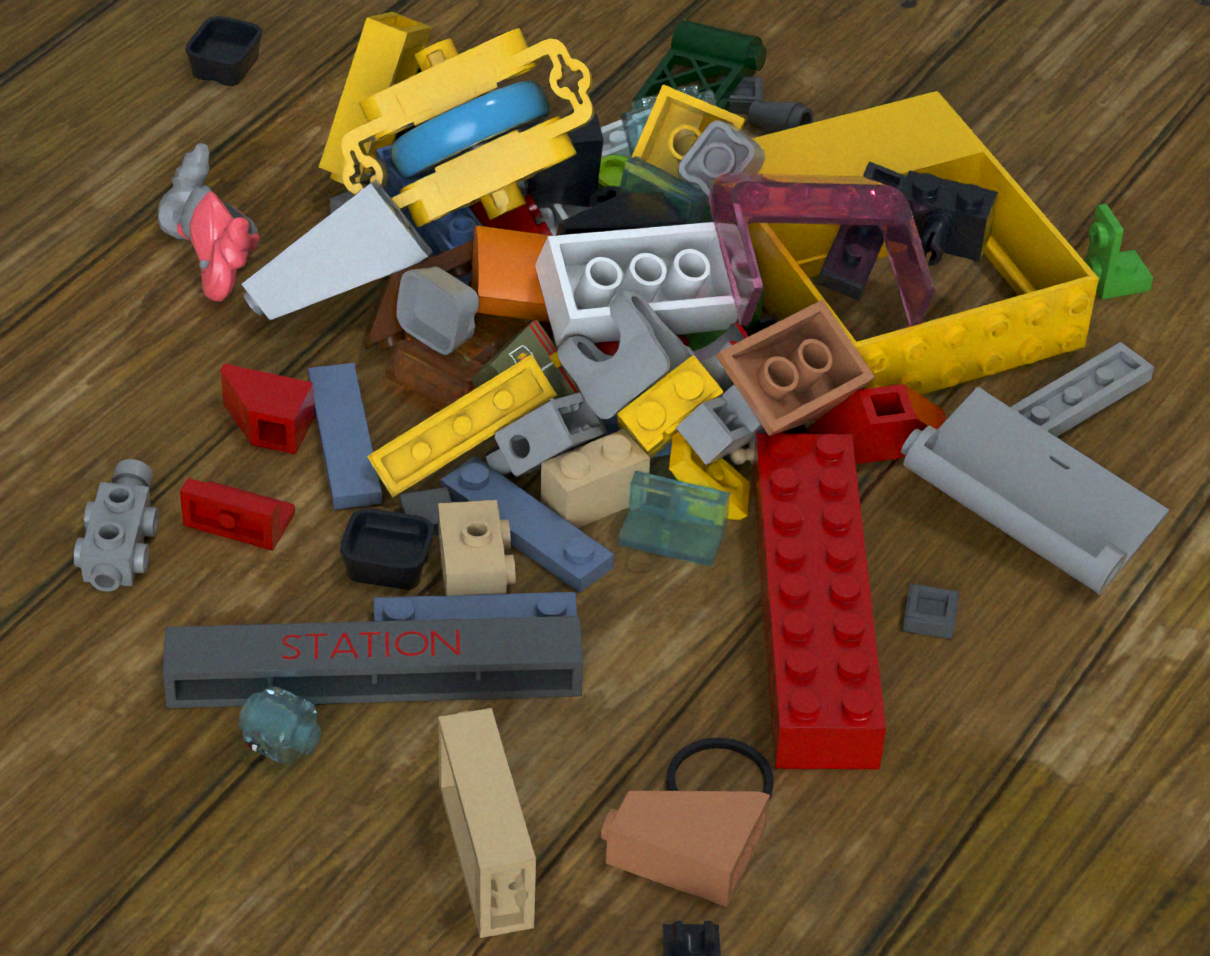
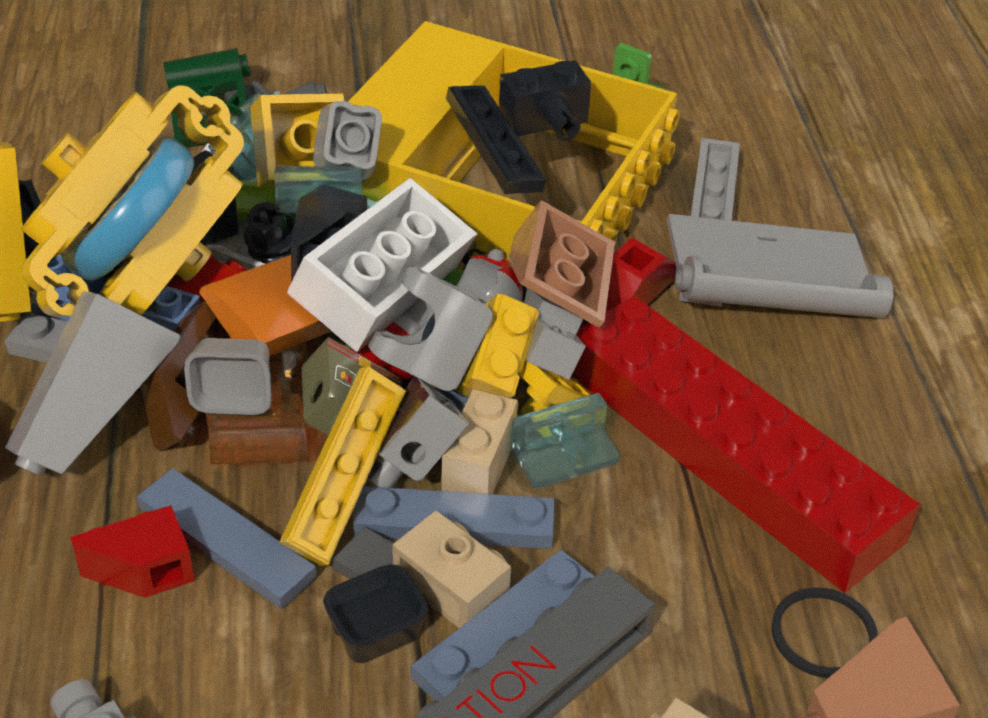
camera: 40 degrees left, 0 degrees up
red panel [180,478,295,551] -> none
clear pink windscreen [708,173,936,326] -> none
dark grey tile [902,583,959,639] -> none

